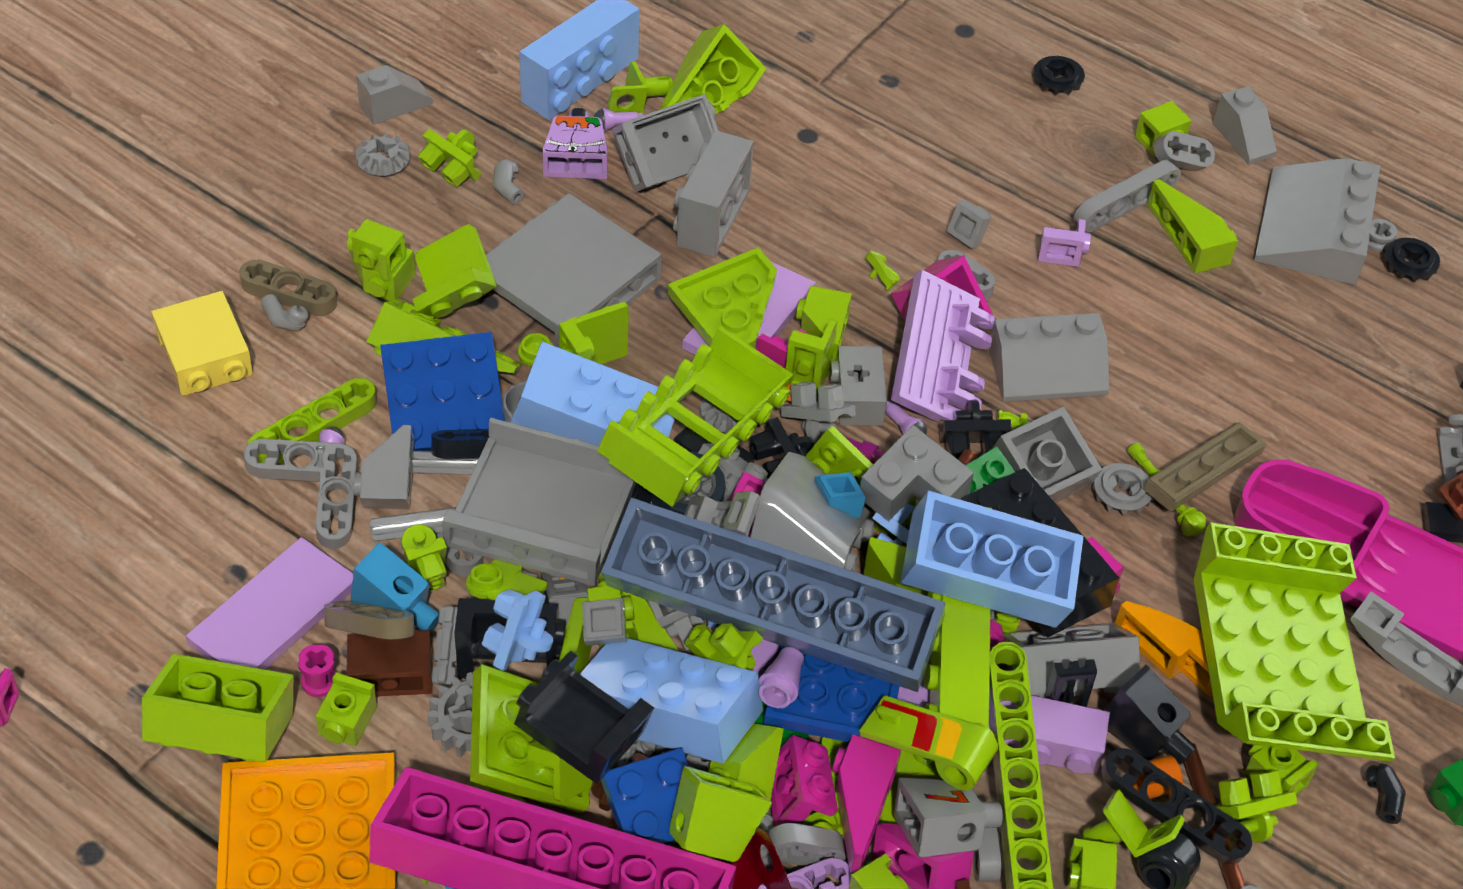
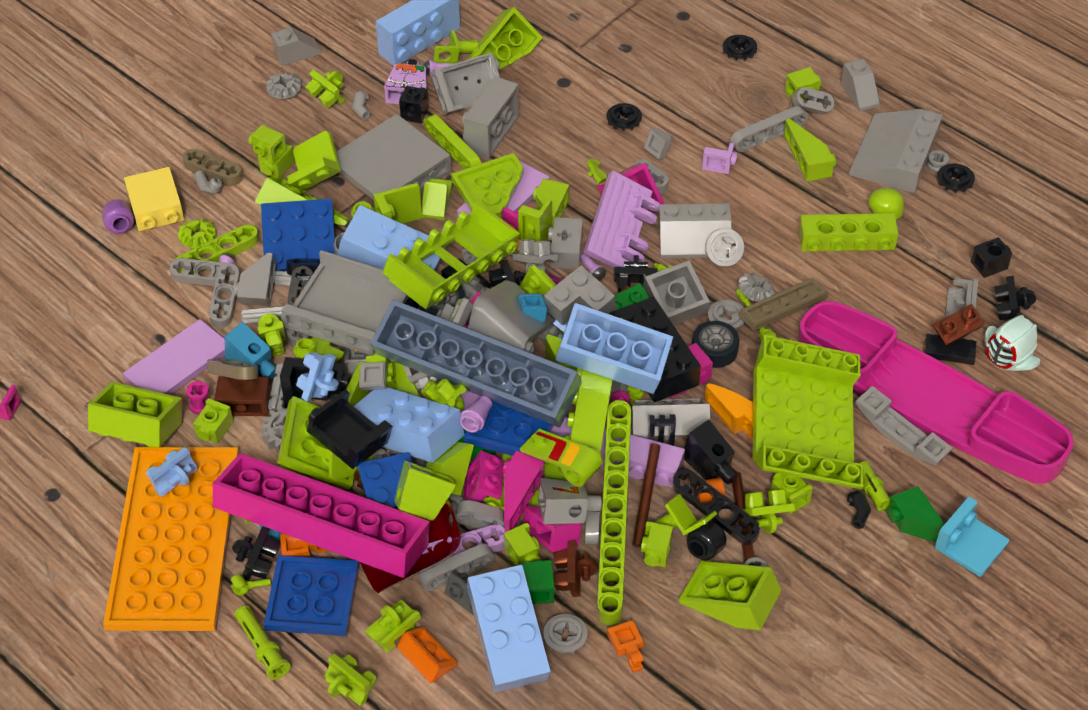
camera: 10 degrees right, 0 degrees up
none -> medium lavender head [102,199,134,234]
none -> light blue hips [146,447,198,497]
none -> lime gear [177,218,216,248]
none -> black beam [288,266,314,305]
none -> black brick [399,86,428,124]
none -> lime slope [422,178,453,220]
none -> lime beam [424,114,482,169]
none -> black gear [606,103,642,131]
none -> copper bar [632,444,661,547]
none -> wheel [692,321,740,368]
none -> gear [706,228,744,266]
none -> light grey gear [738,273,775,302]
none -> lime brick [798,213,898,252]
none -> lime pin [859,461,890,511]
none -> lime hair [868,187,904,220]

